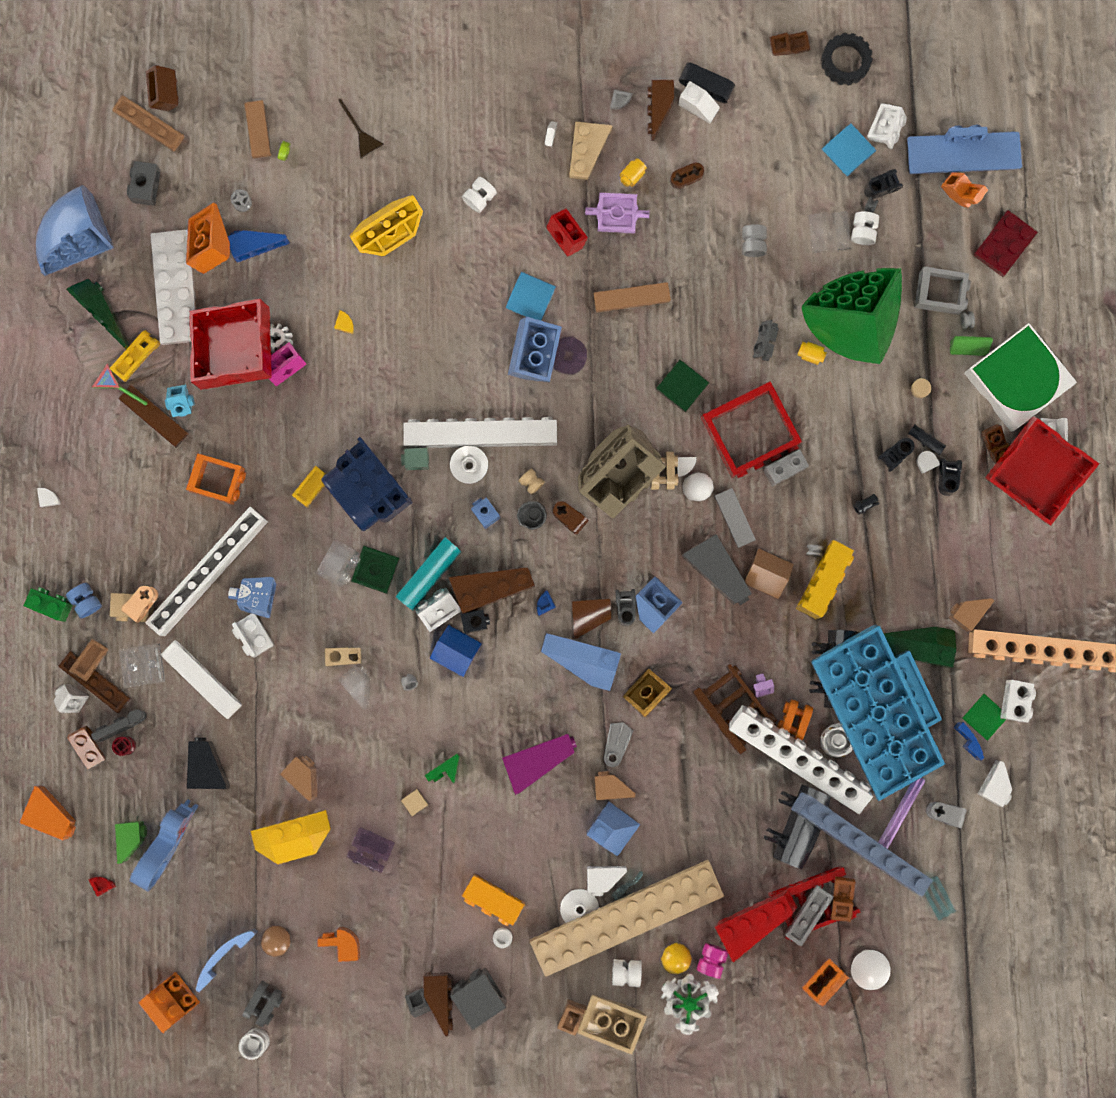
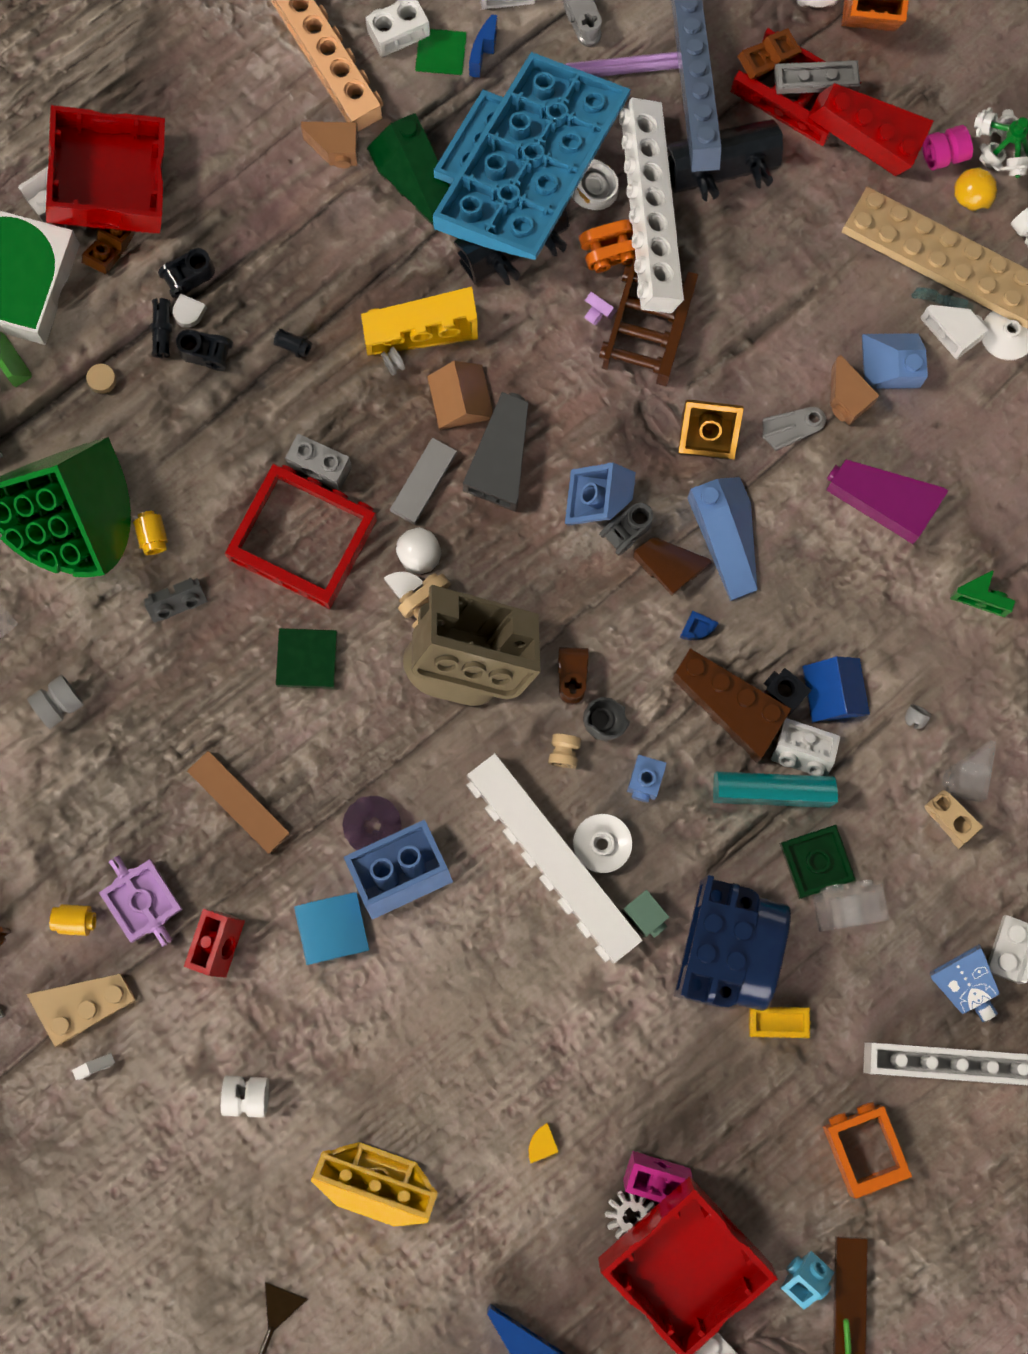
camera: 130 degrees left, 5 degrees down
reddish brown beam [670,162,705,189] -> none

